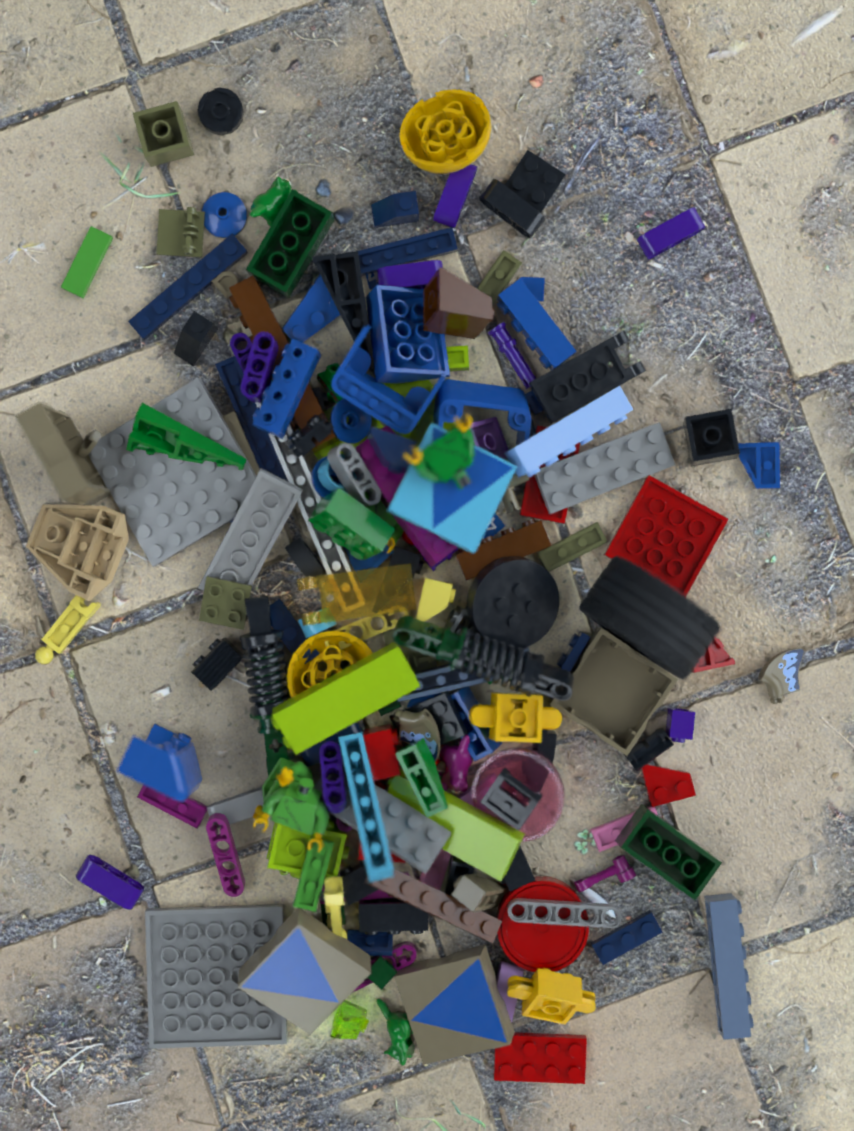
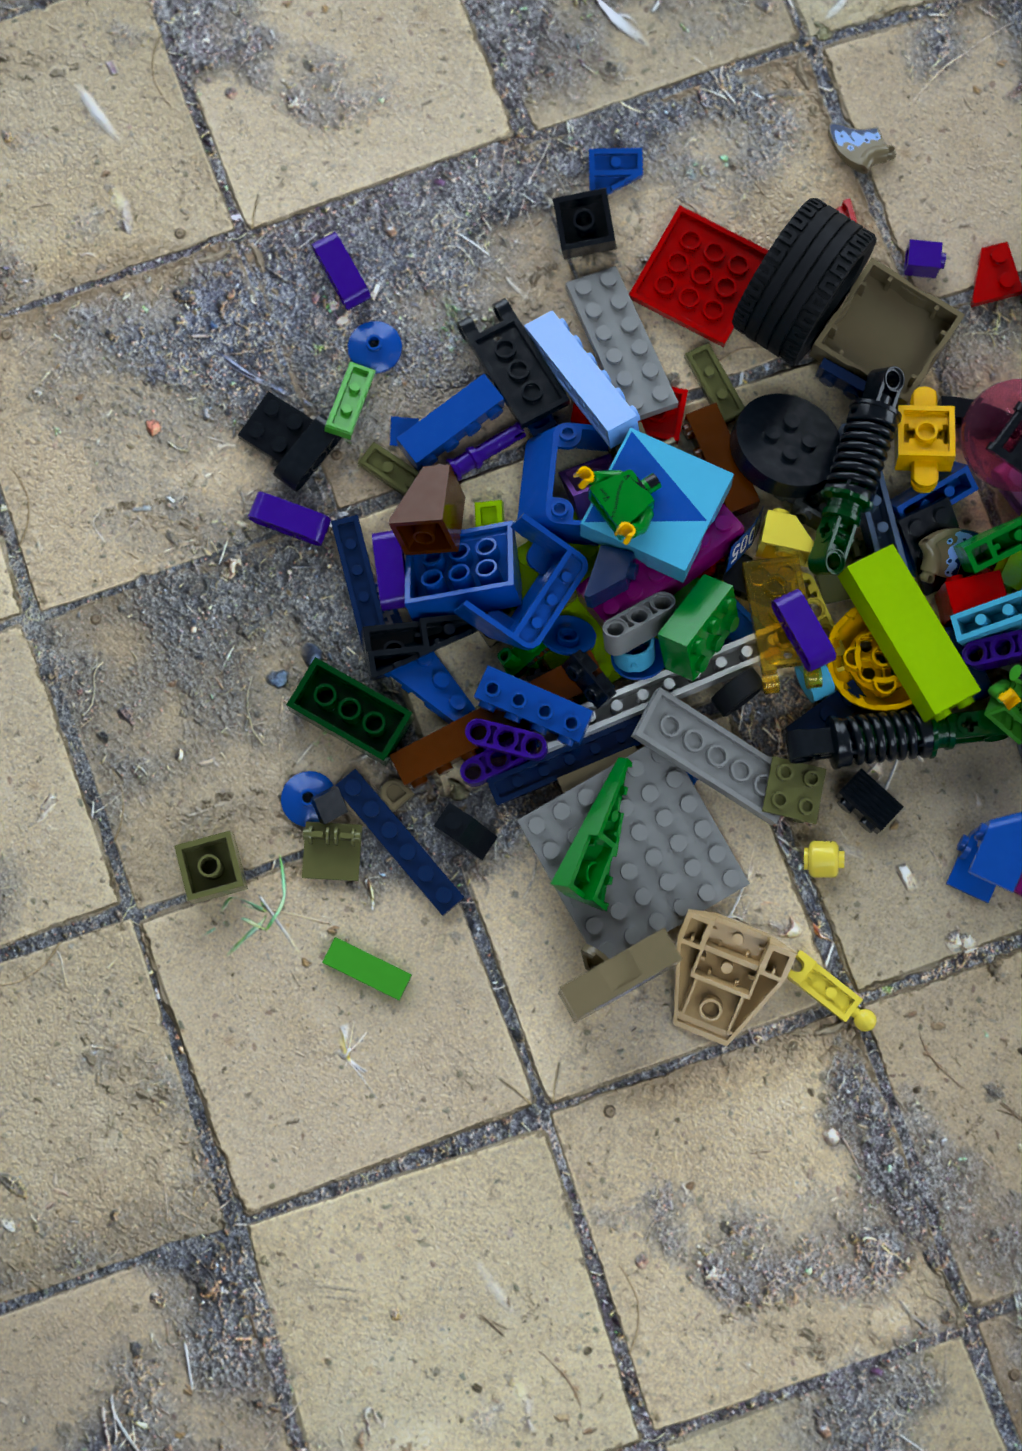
camera: 90 degrees left, 10 degrees down
black tile [197,87,244,135] -> none
green animal [250,177,296,226] -> none
dark blue slope [371,191,419,228] -> none
yellow brick [400,89,491,174] -> none
magenta animal [439,735,473,794] -> none
black hinge [624,728,674,771] -> none
none -> black tile [310,786,348,825]
none -> bright green tile [324,361,376,440]
none -> blue dish [348,321,402,374]
none -> blue sticker [726,506,764,572]
none -> dark purple beam [771,589,836,672]
none -> light yellow head [804,841,845,878]

